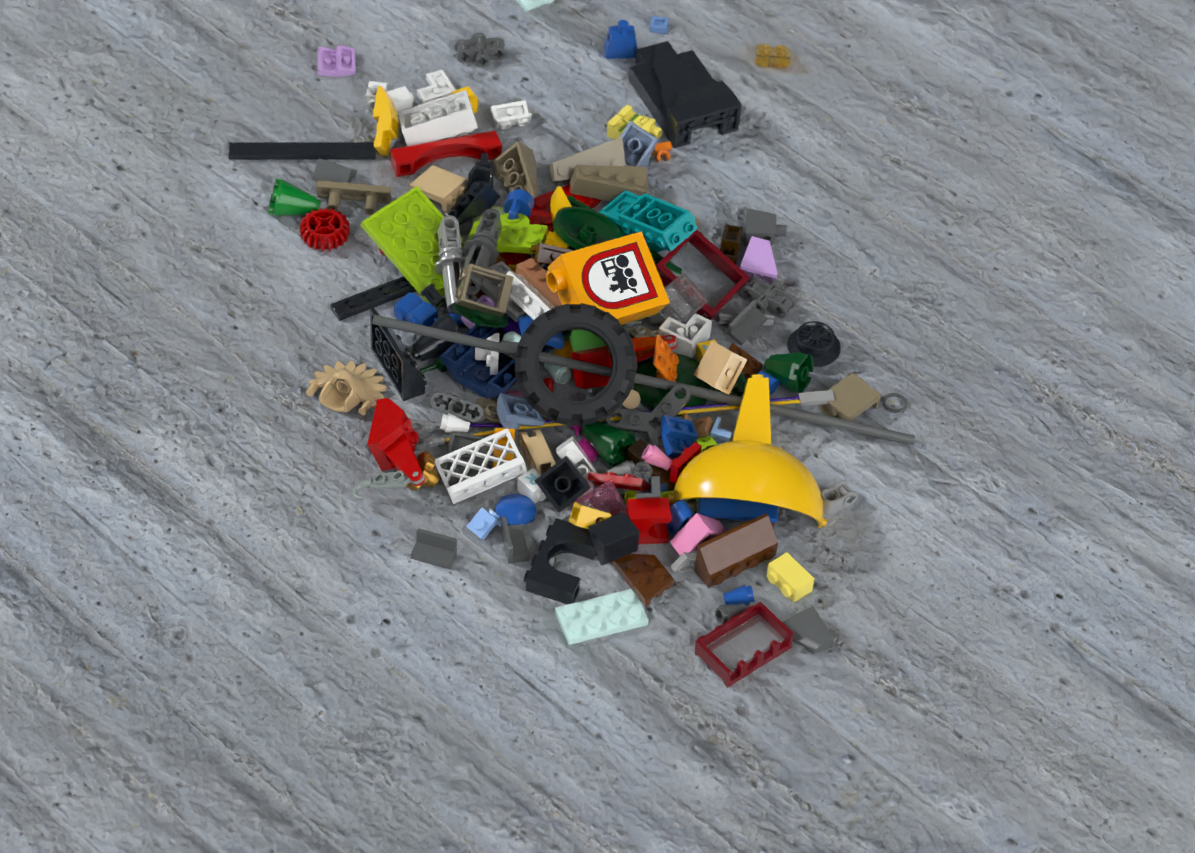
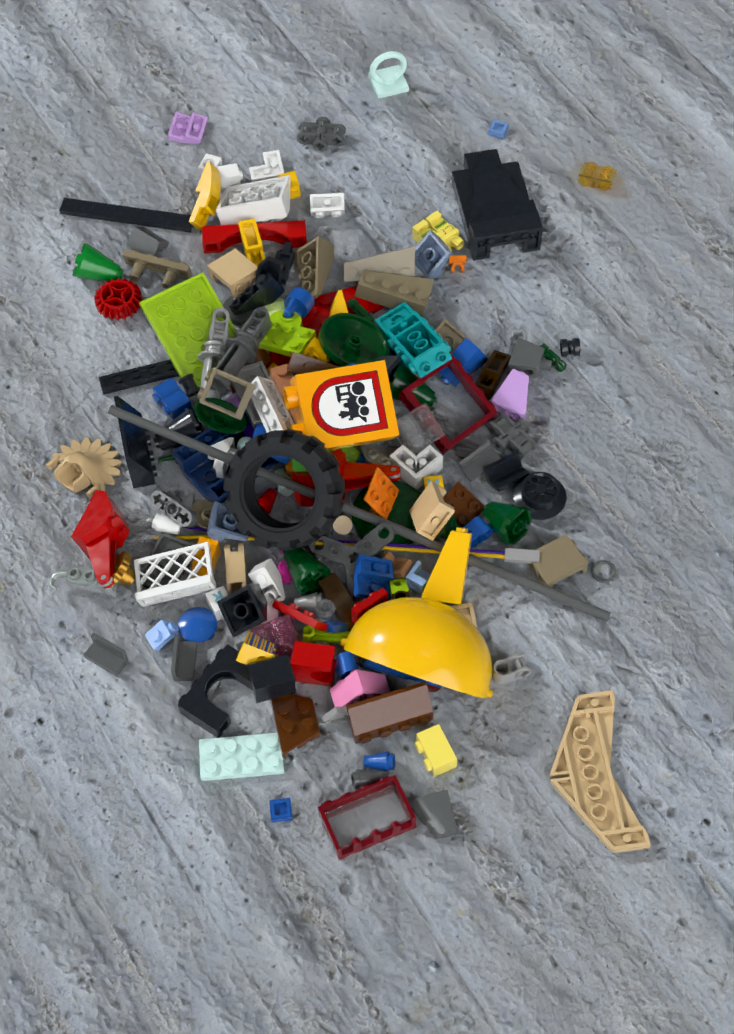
camera: 20 degrees right, 10 degrees up
blue torso [604,20,637,59] -> none
dark grey panel [635,476,661,499] -> none
bright pink cone [641,444,673,470] -> none
none -> yellow slope [238,218,265,266]
none -> blue tile [269,798,293,823]
none -> blue slope [439,338,488,387]
none -> black panel [484,452,530,492]
none -> dark green axle [540,343,567,372]
none -> tan wing [549,690,651,853]
none -> black wheel [560,338,581,357]

